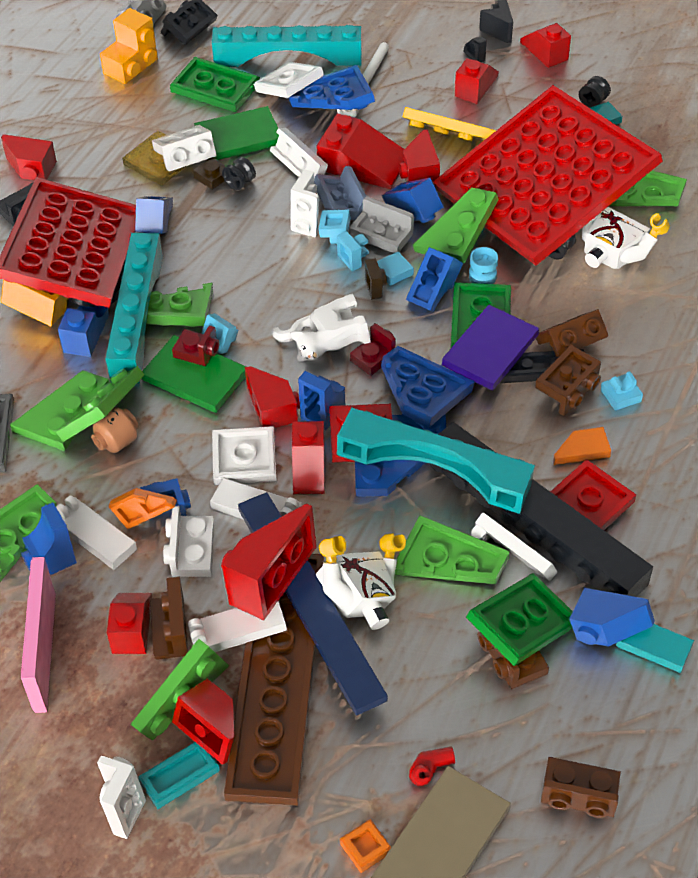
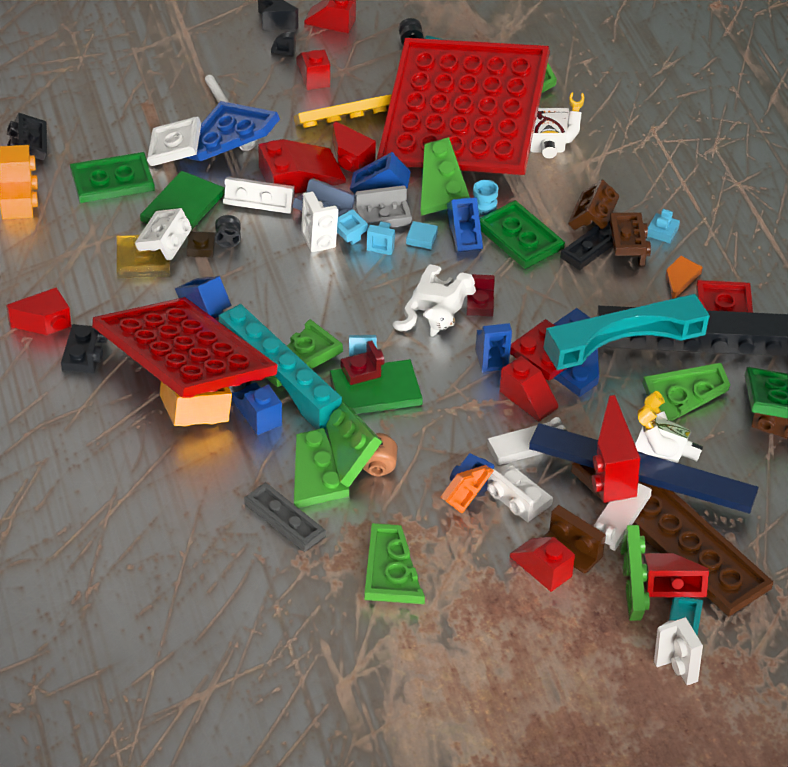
camera: 45 degrees left, 5 degrees down
blue arch [21,502,77,575] -> none
bright pink tile [21,557,56,713] -> none
white hinge [56,495,137,570] -> none
teal arch [212,25,362,67] -> none
white tile [212,426,277,485] -> none
red slope [245,366,300,428] -> none
dark brown plate [365,258,387,300] -> none
blue plate [381,346,475,427] -> none
dark purple tile [442,305,539,391] -> none
white hinge [471,513,557,582] -> none

